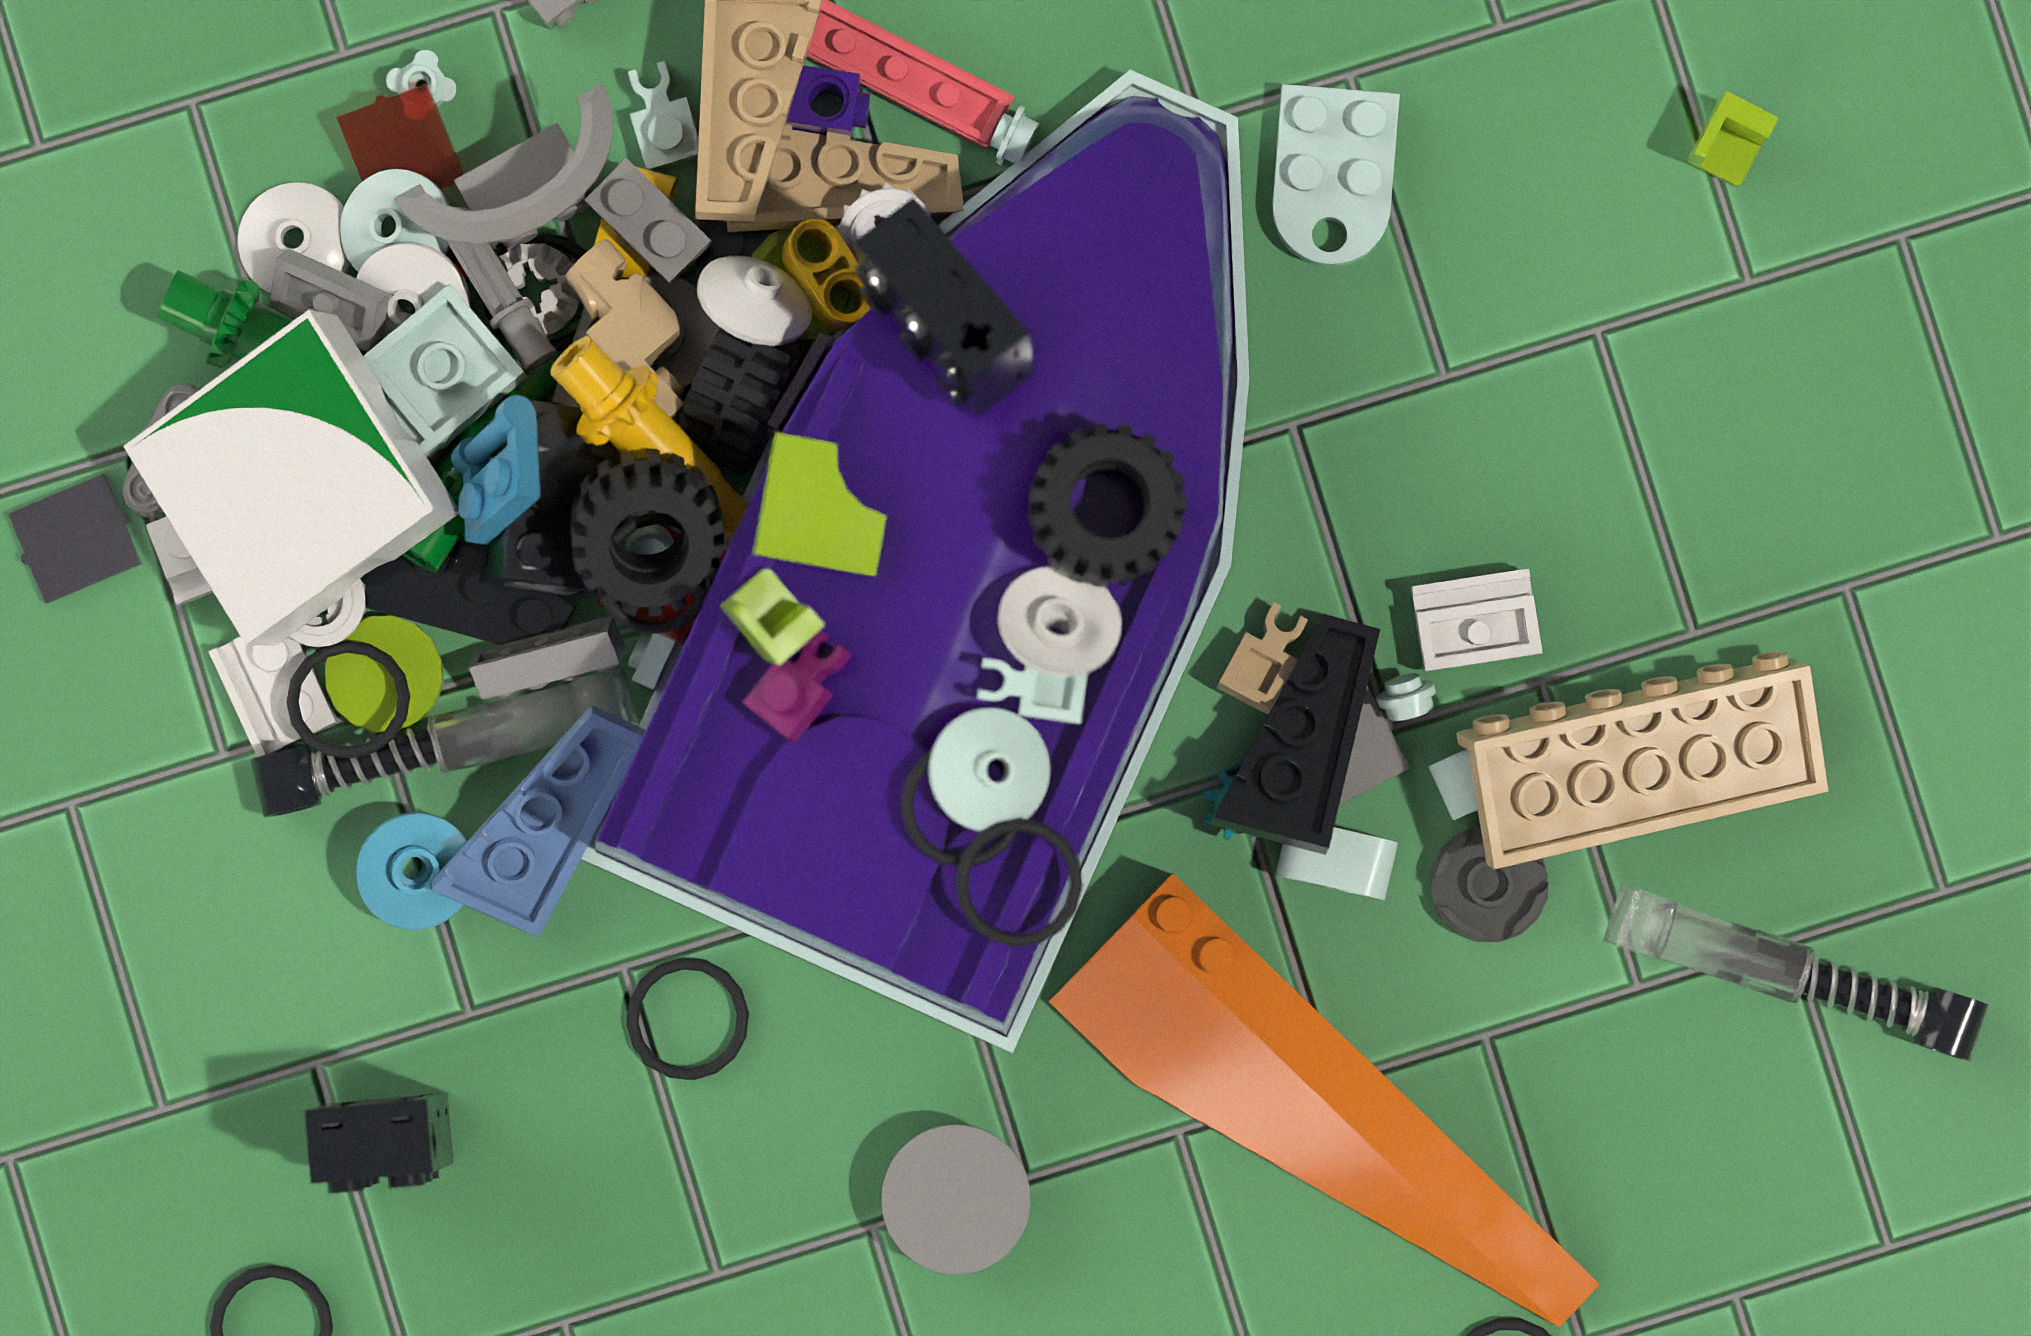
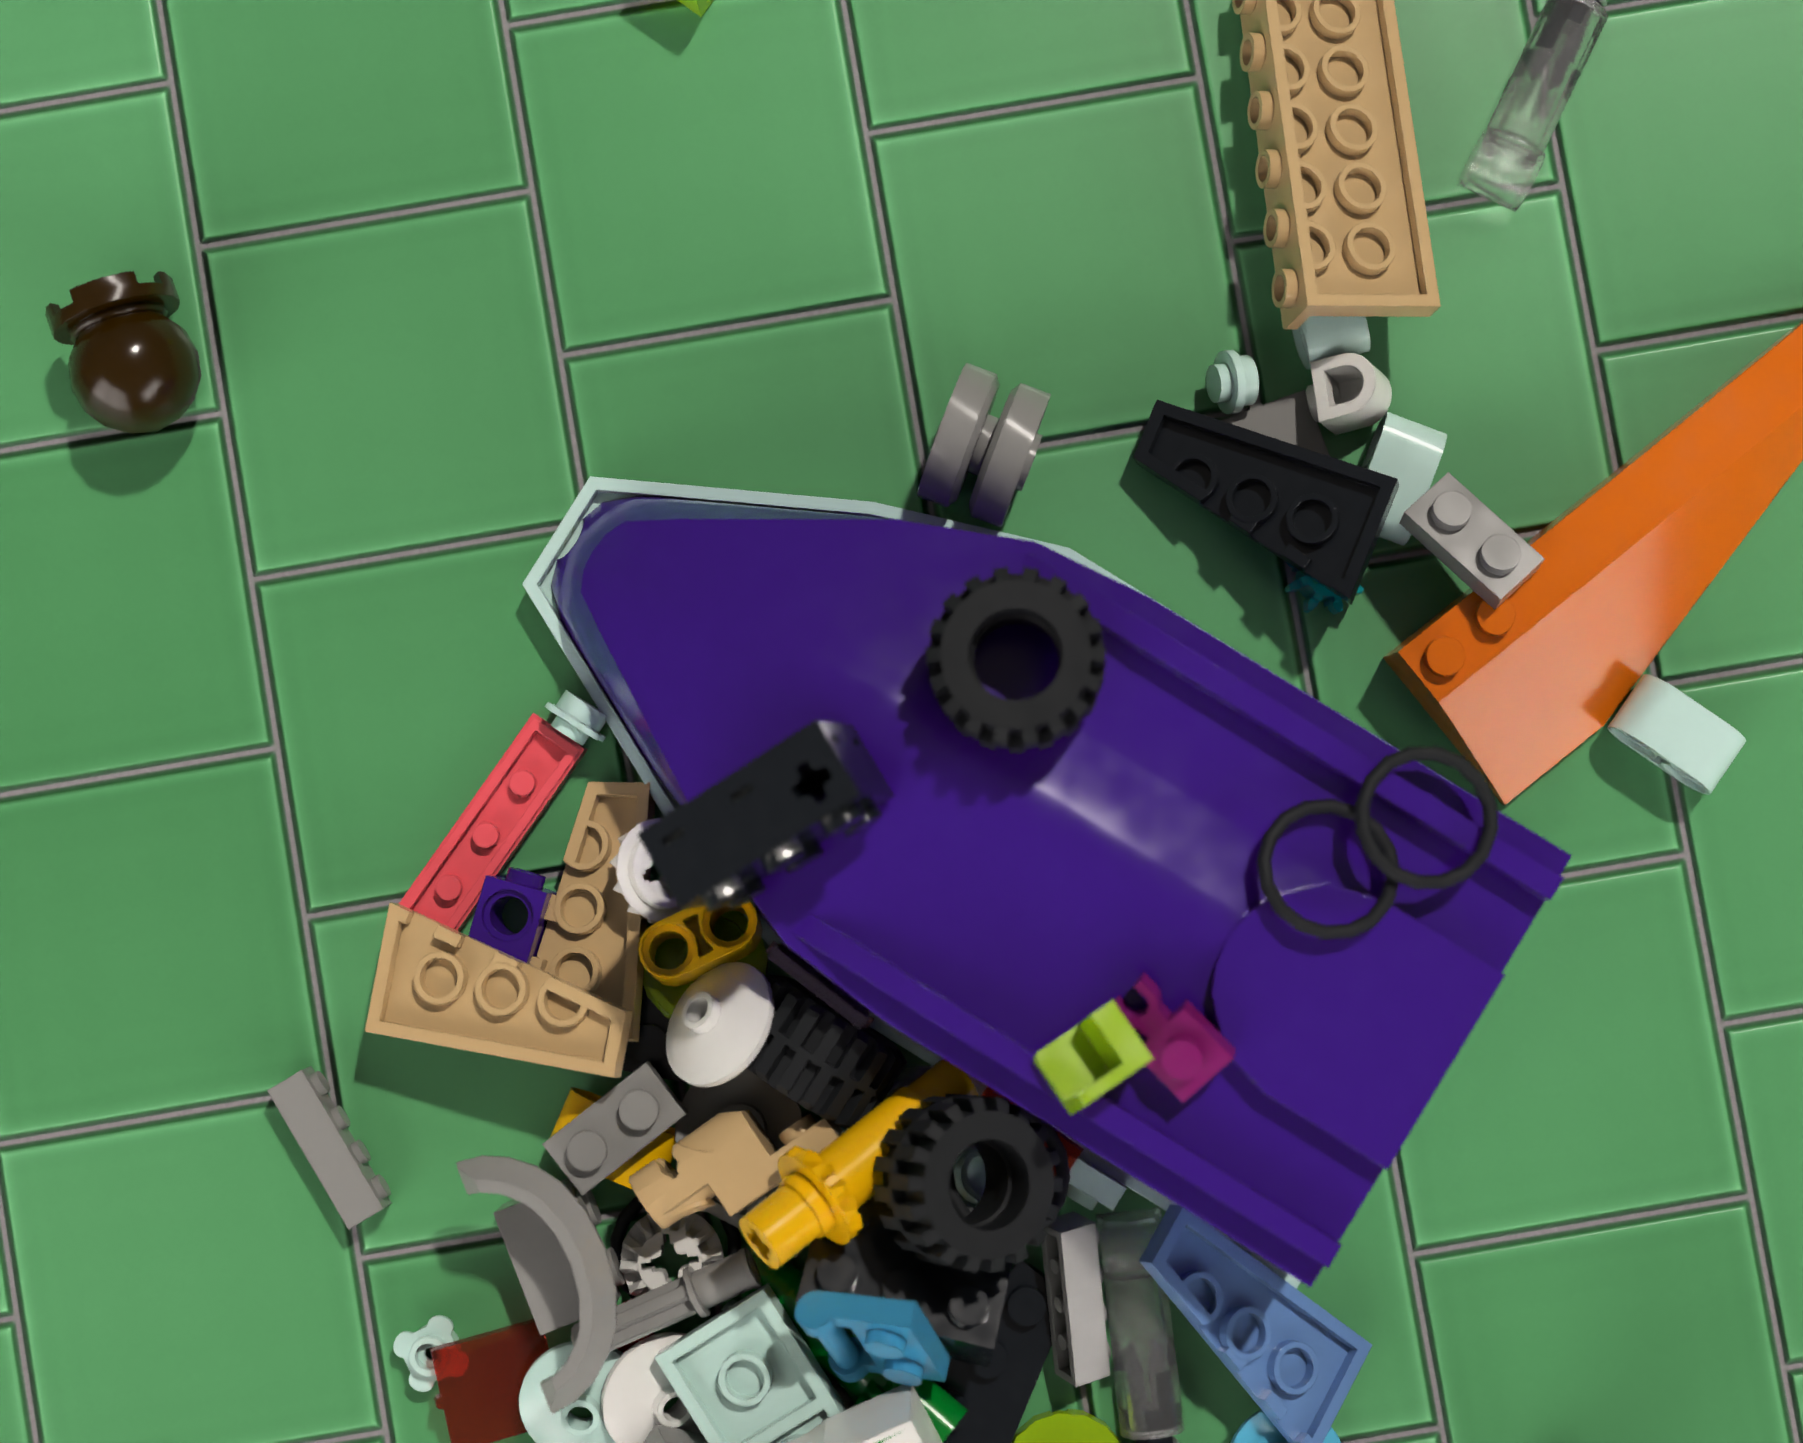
camera: 80 degrees left, 0 degrees up
black piece [626,957,749,1080] -> none
light aqua plate [628,61,699,171] -> none
lime tile [753,433,886,576] -> none
light grey piece [881,1124,1031,1275] -> none
light aqua dish [929,708,1050,831] -> none
light aqua plate [977,658,1087,724] -> none
white dish [998,566,1121,677] -> none
tan plate [1217,602,1308,715] -> none
light aqua plate [1272,84,1400,267] -> none
white plate [1410,568,1543,672] -> none
dark grey tile [1430,825,1548,942] -> none
none -> light grey wheel [917,363,1051,527]
none -> white plate [1306,353,1392,435]
none -> light grey plate [1399,472,1545,610]
none -> light aqua beam [1607,674,1746,795]

